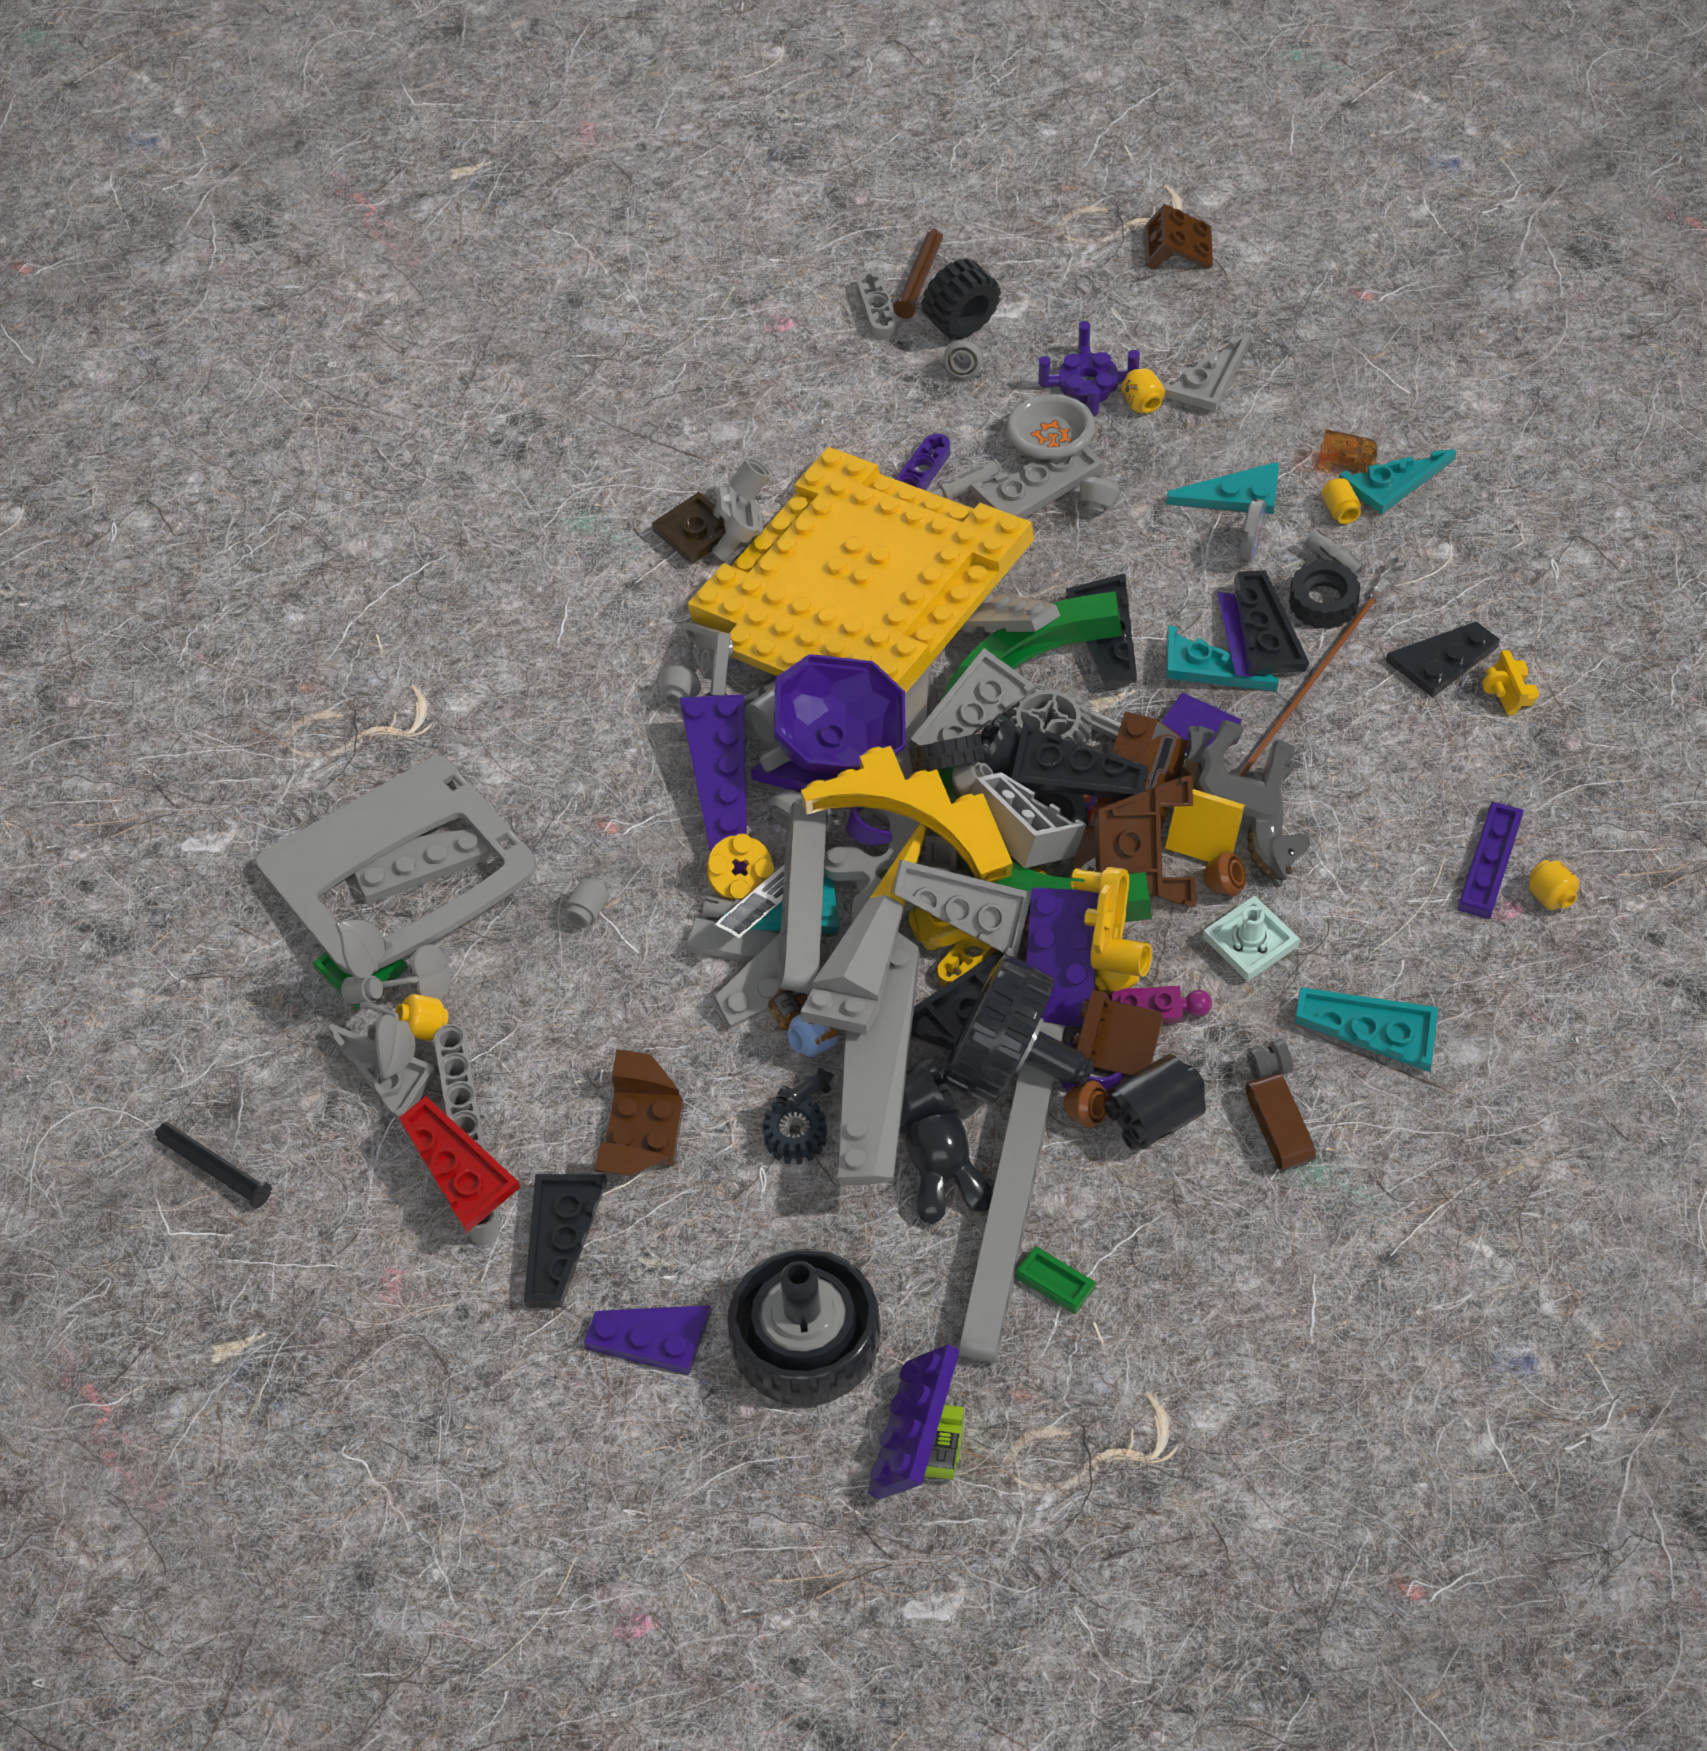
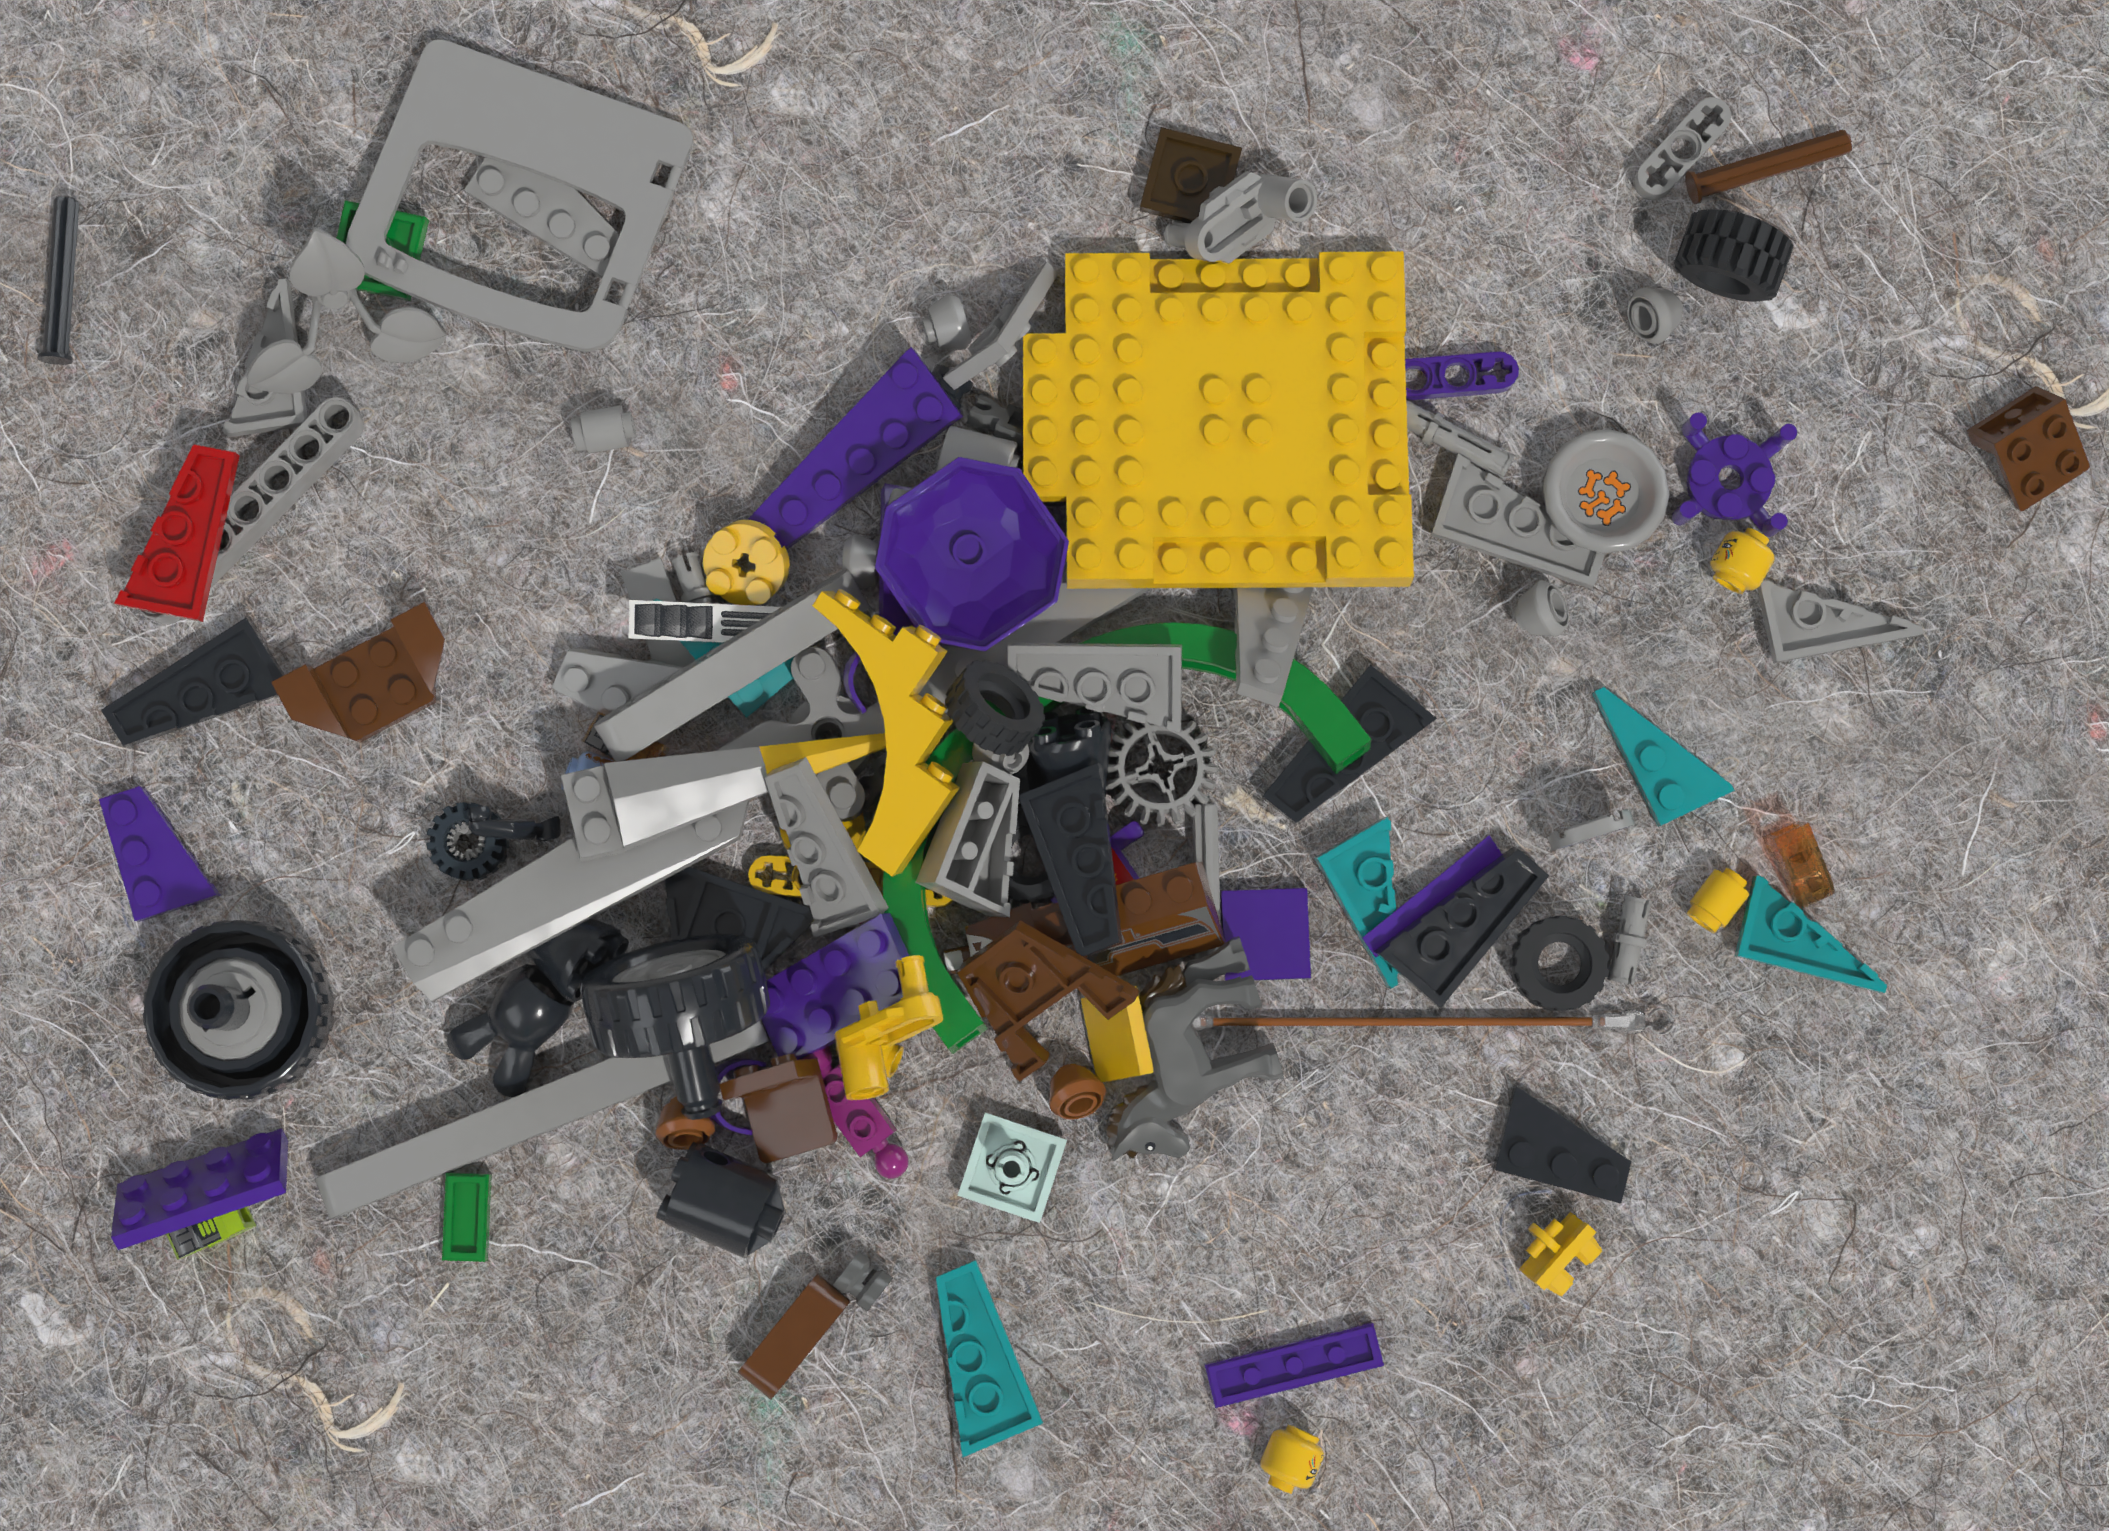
camera: 55 degrees right, 30 degrees up
yellow head [395,994,448,1041] -> none

